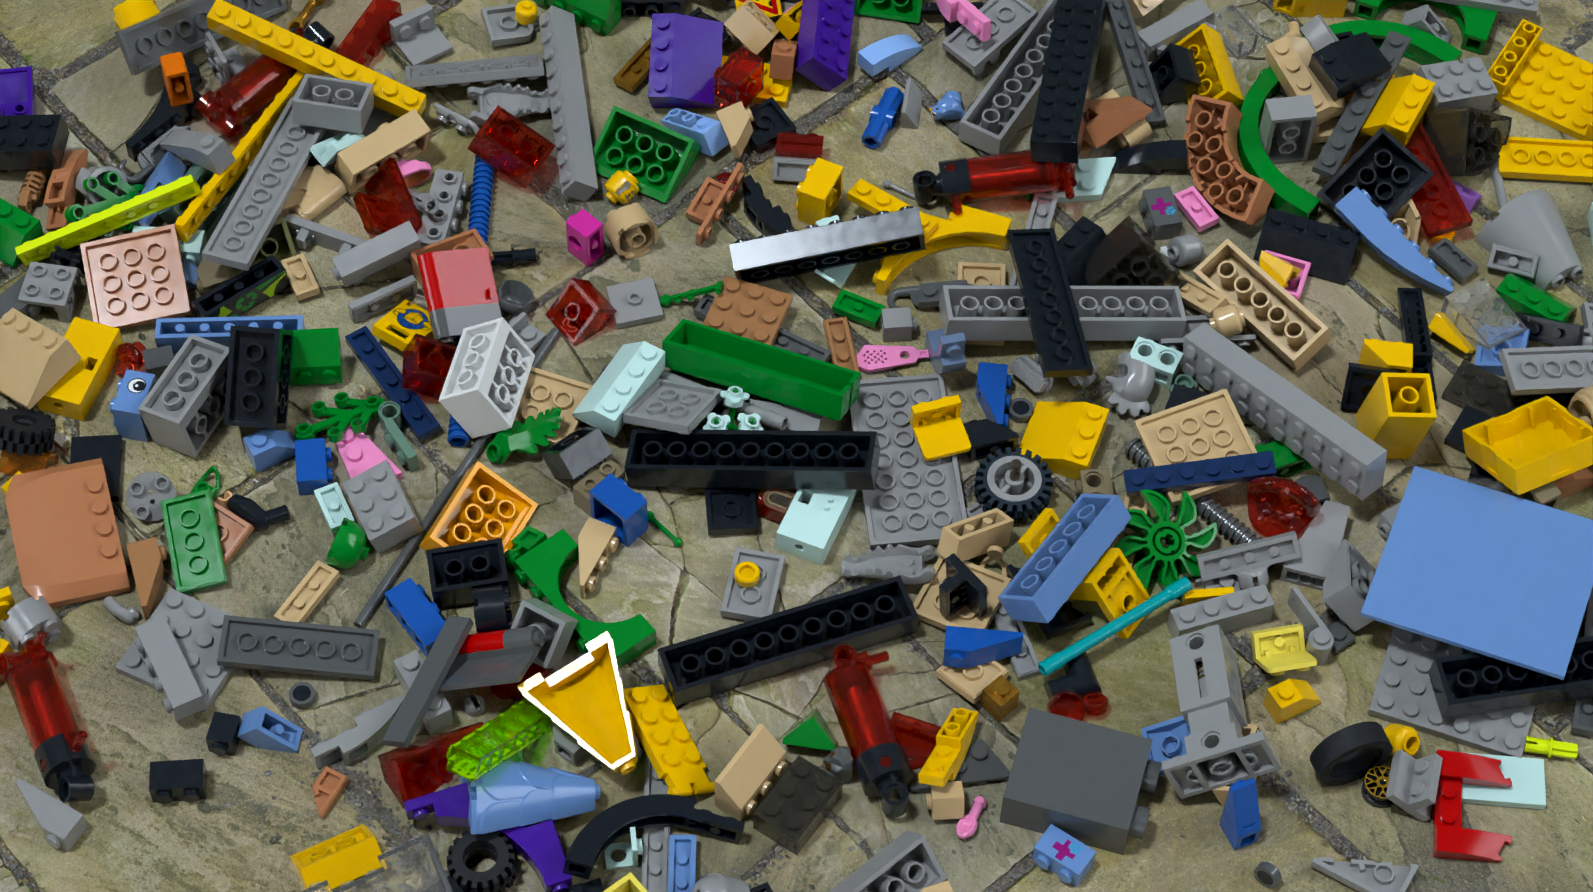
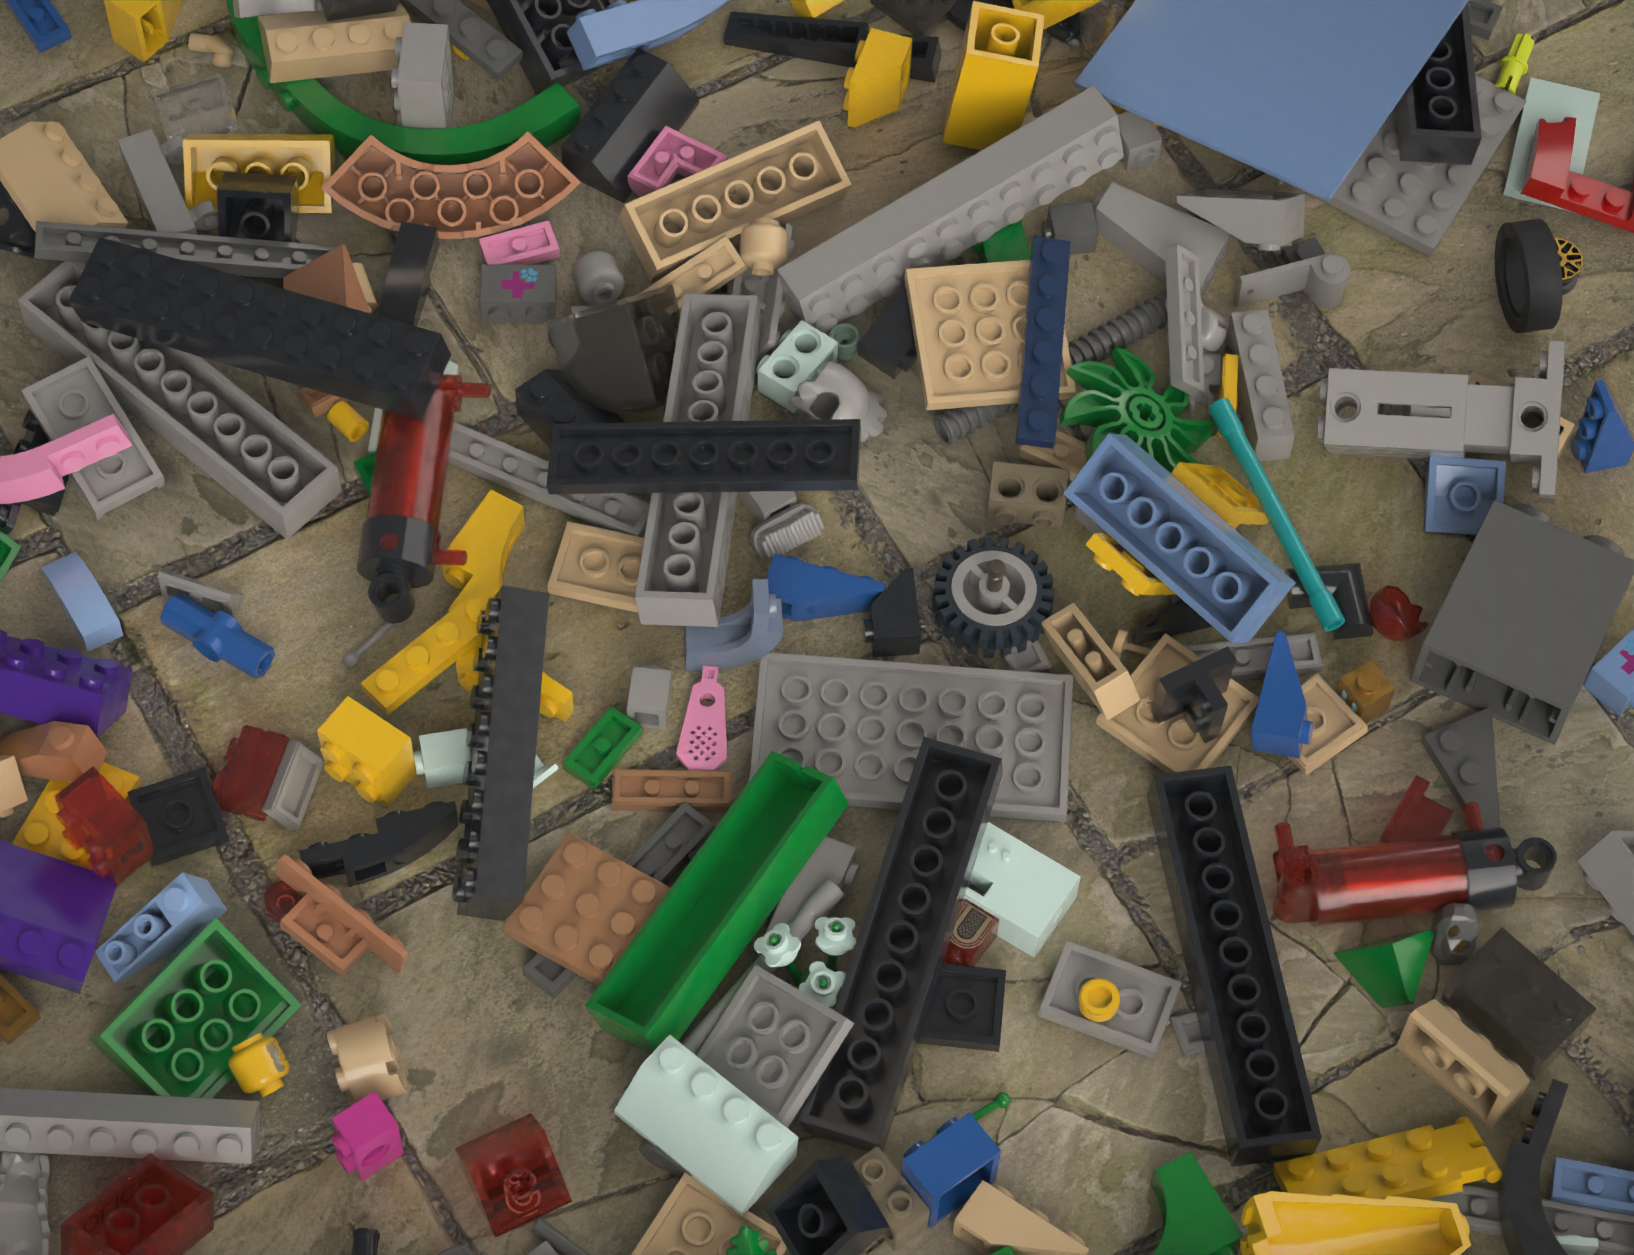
camera: 80 degrees left, 5 degrees up
light grey plate [606,277,664,329] -> none
green piece [659,281,723,307] -> none
tan slope [716,101,754,159] -> none
light grey animal [841,544,935,585] -> none
dark grey plate [887,280,972,308] -> none
yellow bracket [910,395,971,461] -> none
yellow slope [918,708,978,787] -> none
tan brick [925,781,965,820] -> none
medium blue animal [929,91,966,120] -> none
bright pink piece [956,796,987,839] -> none
dark grey tile [1008,398,1033,423] -> none
yellow slope [1019,401,1109,480] -> none
clear red tile [1082,693,1109,716] -> none
clear red piece [1247,476,1321,537] -> none
light yellow bracket [1251,623,1317,676] -> none
yellow brick [1259,250,1302,288] -> none
yellow slope [1263,678,1321,724] -> none
black tile [1340,362,1398,412] -> none
yellow head [1384,723,1420,757] -> none
light grey bracket [1386,750,1443,822] -> none

